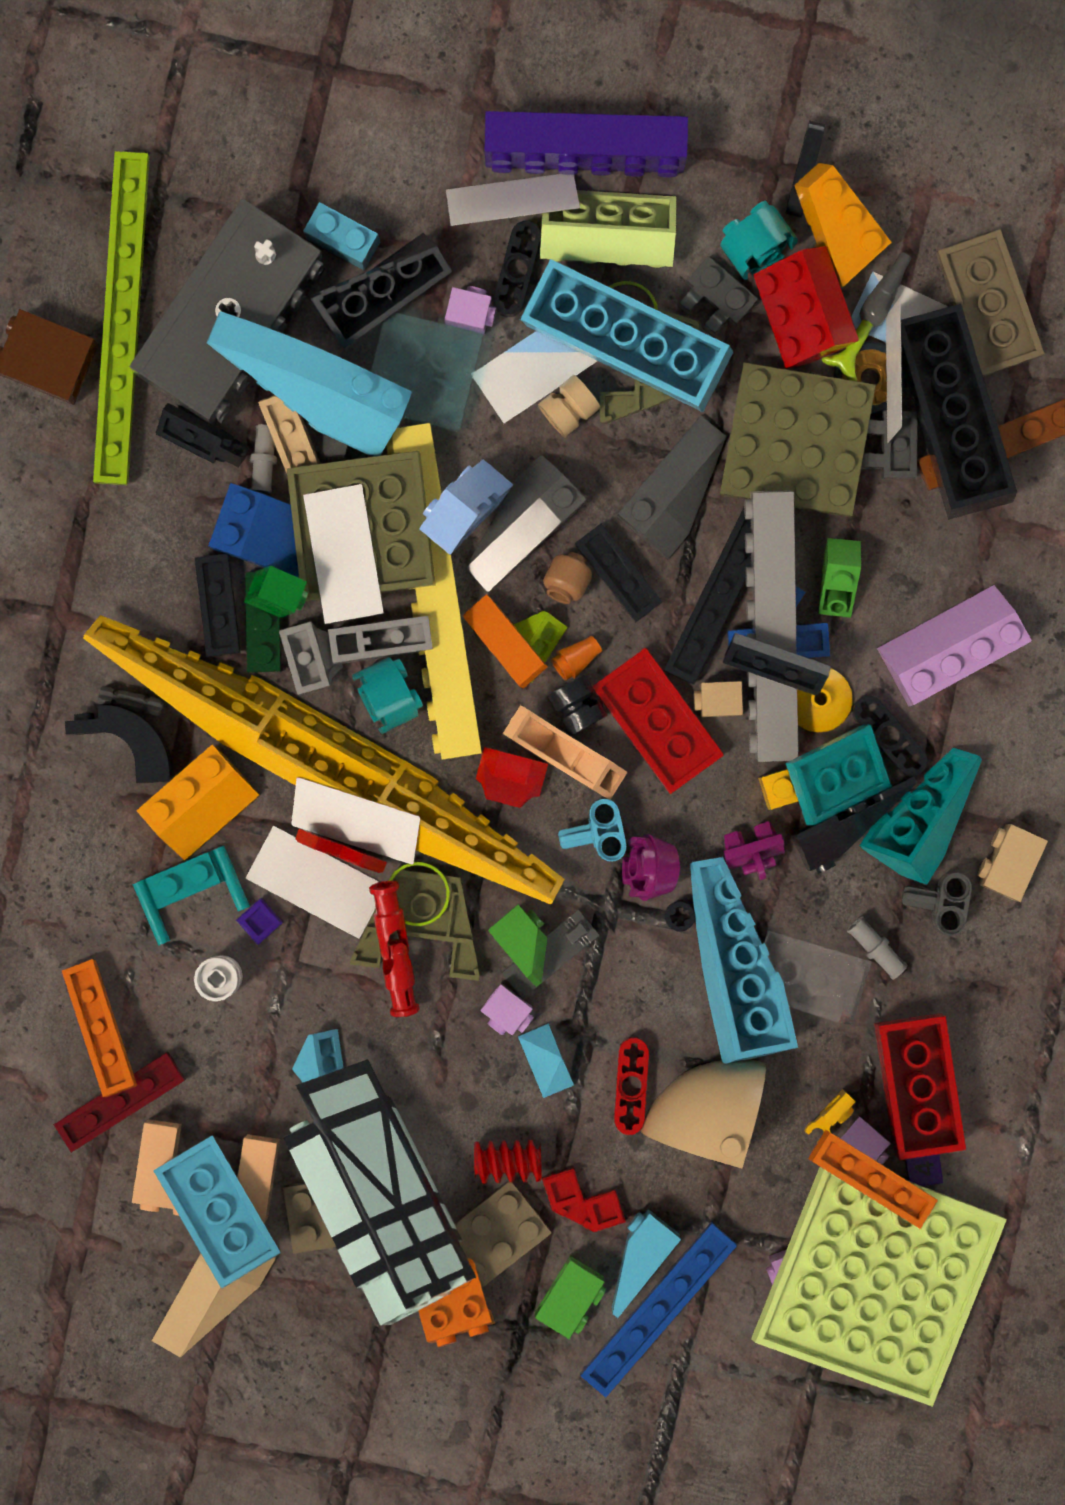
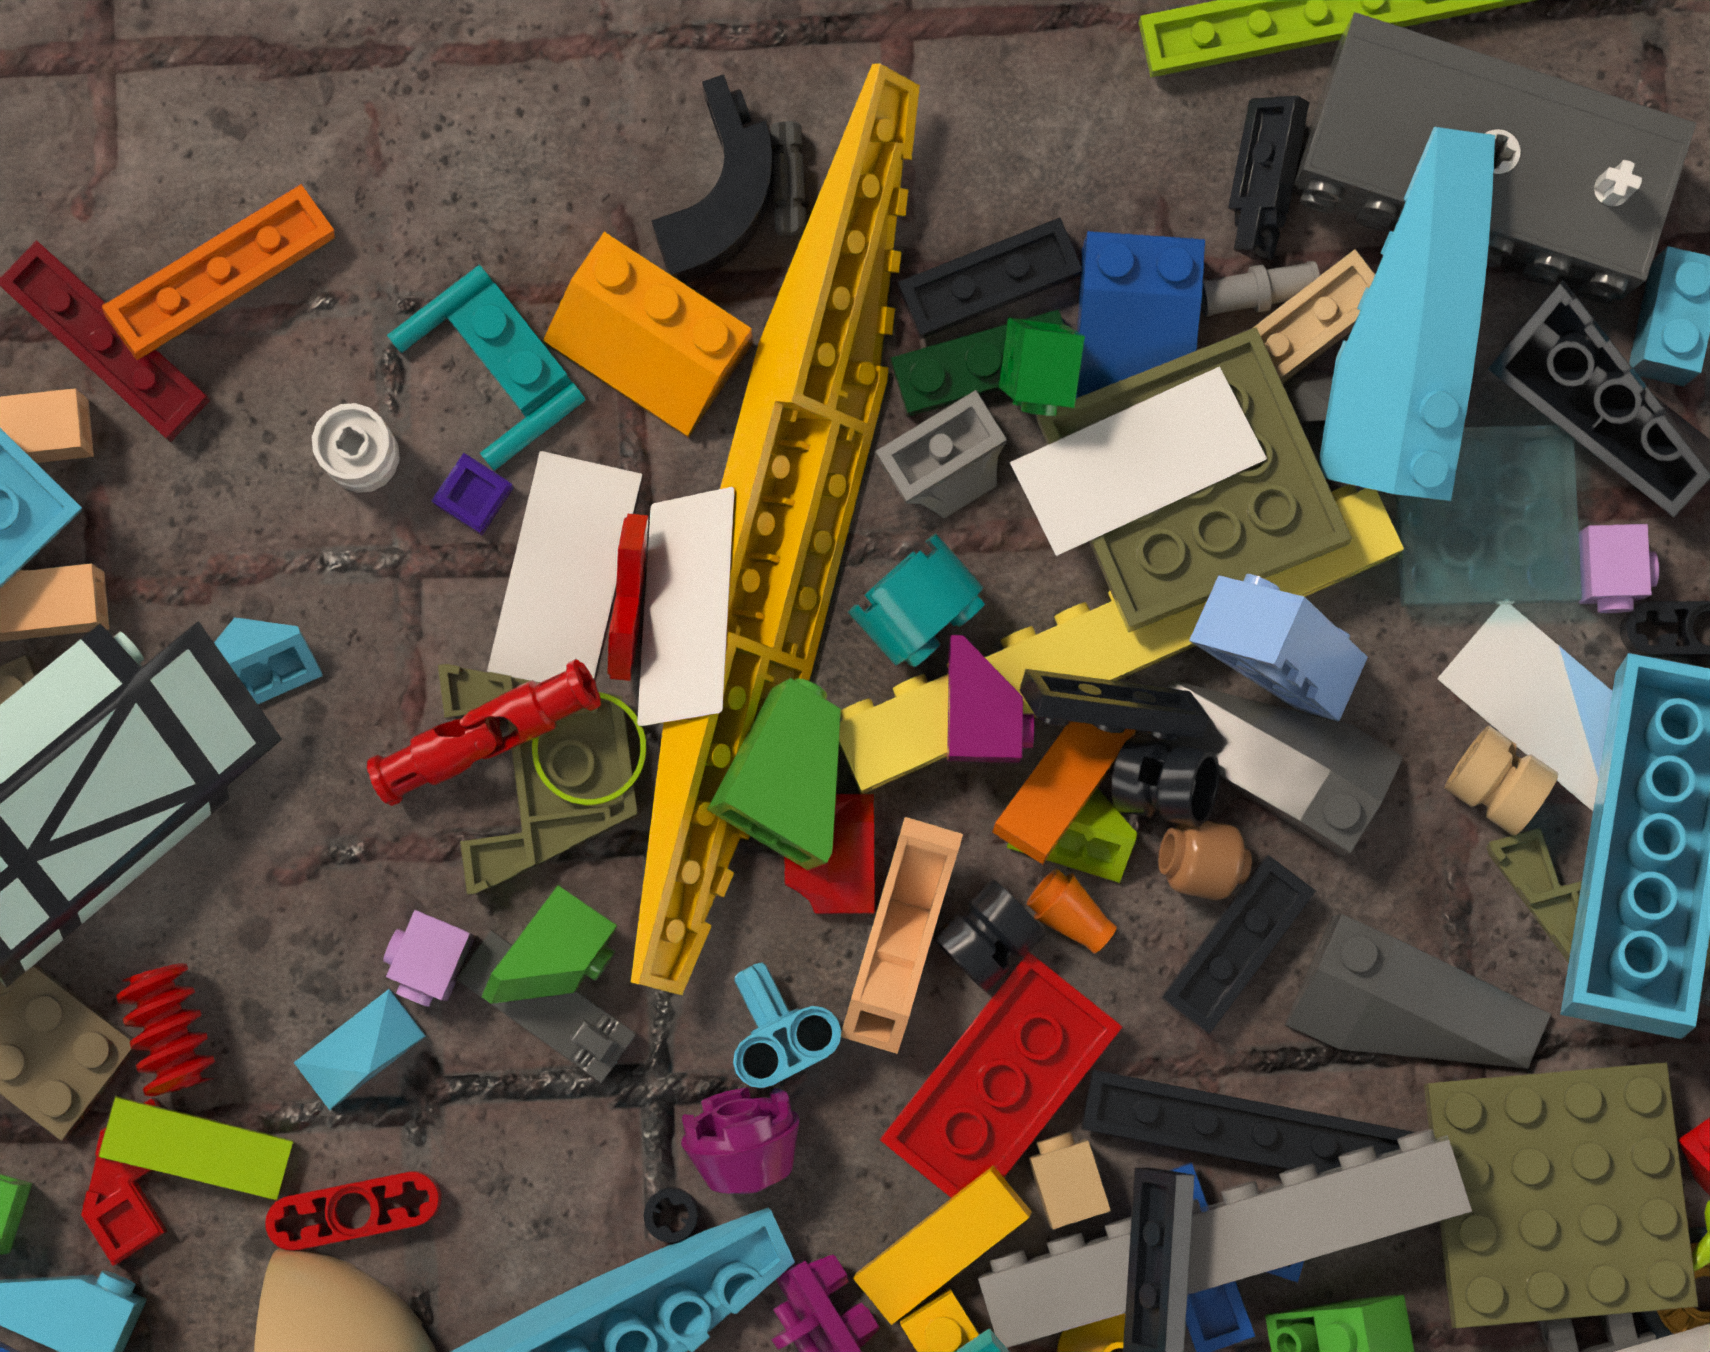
camera: 70 degrees right, 5 degrees down
light grey slope [328,616,433,665] -> none
none -> lime tile [99,1096,293,1200]
none -> bright green slope [707,678,841,870]
none -> yellow tile [853,1165,1032,1325]
none -> magenta slope [947,635,1034,763]
none -> black plate [1019,669,1209,740]
none -> black wheel [1112,737,1220,827]

